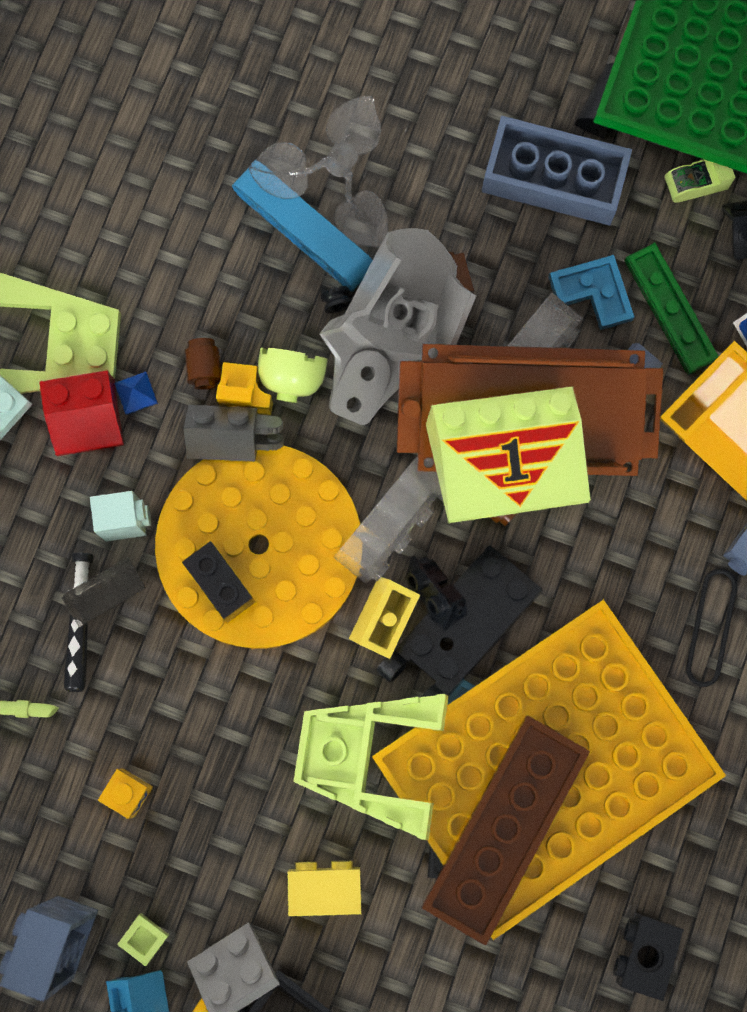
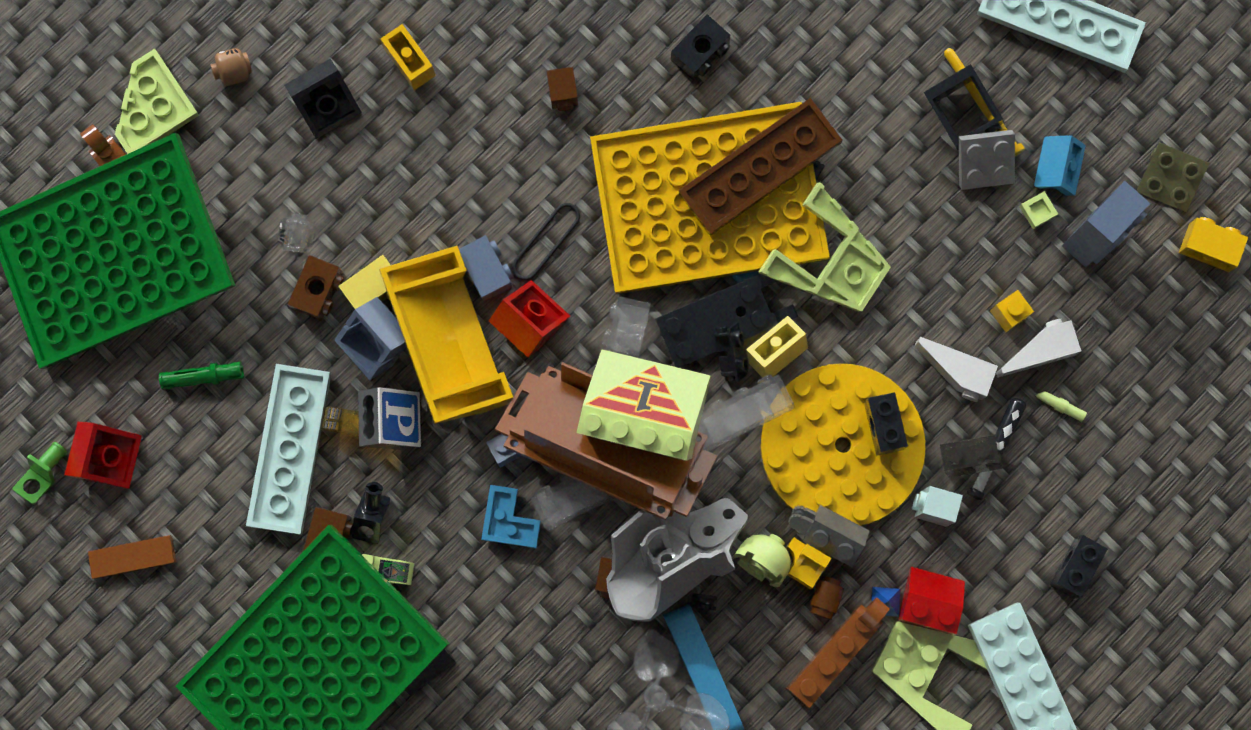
camera: 155 degrees left, 0 degrees up
light yellow brick [288,861,361,916] -> none
sand blue brick [482,115,632,226] -> none
green tile [624,243,719,376] -> none
none -> red slope [489,280,570,357]
none -> clear brick [602,296,651,358]
none -> dark orange hinge [785,597,890,708]
none -> white slope [914,337,998,402]
none -> white slope [996,319,1081,378]

